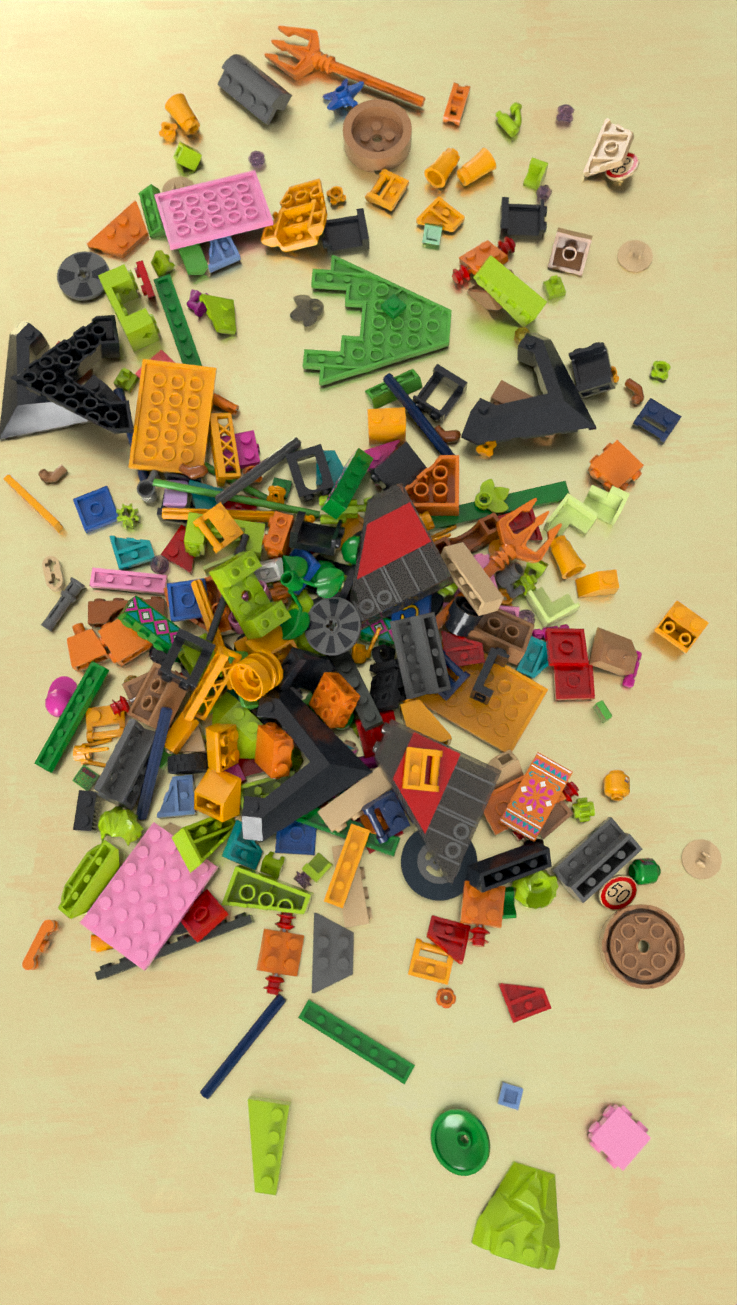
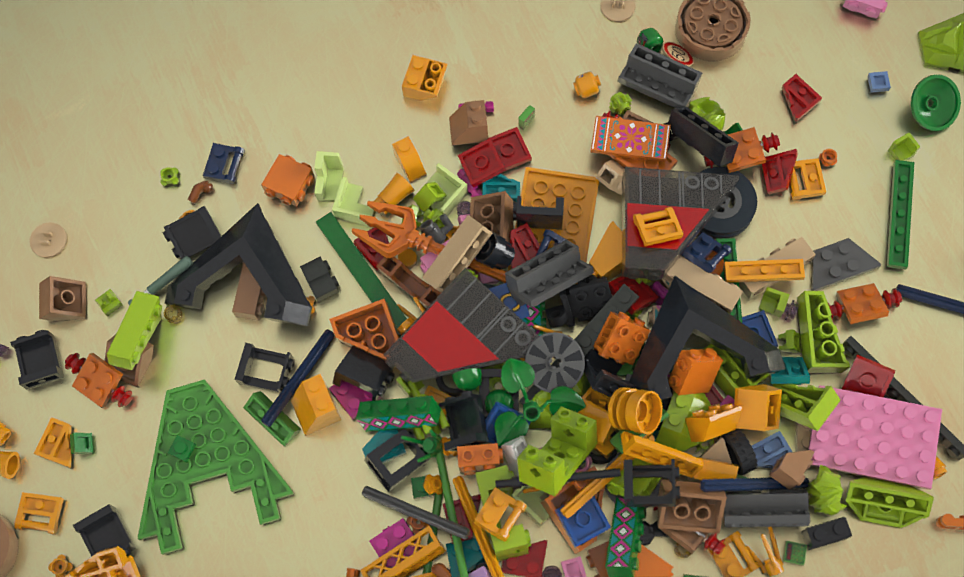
camera: 110 degrees left, 5 degrees down
orange gear [269,581,292,604] -> none
clear smoke plate [290,295,324,327] -> none
dark orange arm [434,425,461,443] -> none
lime plate [475,479,509,513] -> none
none -> sand green piece [128,256,193,306]
none -> pearl dark grey brick [300,256,339,302]
none -> green plant [401,429,442,463]
none -> lime panel [413,182,447,212]
none -> medium nougat slope [769,450,814,490]
none -> lime panel [888,132,920,161]

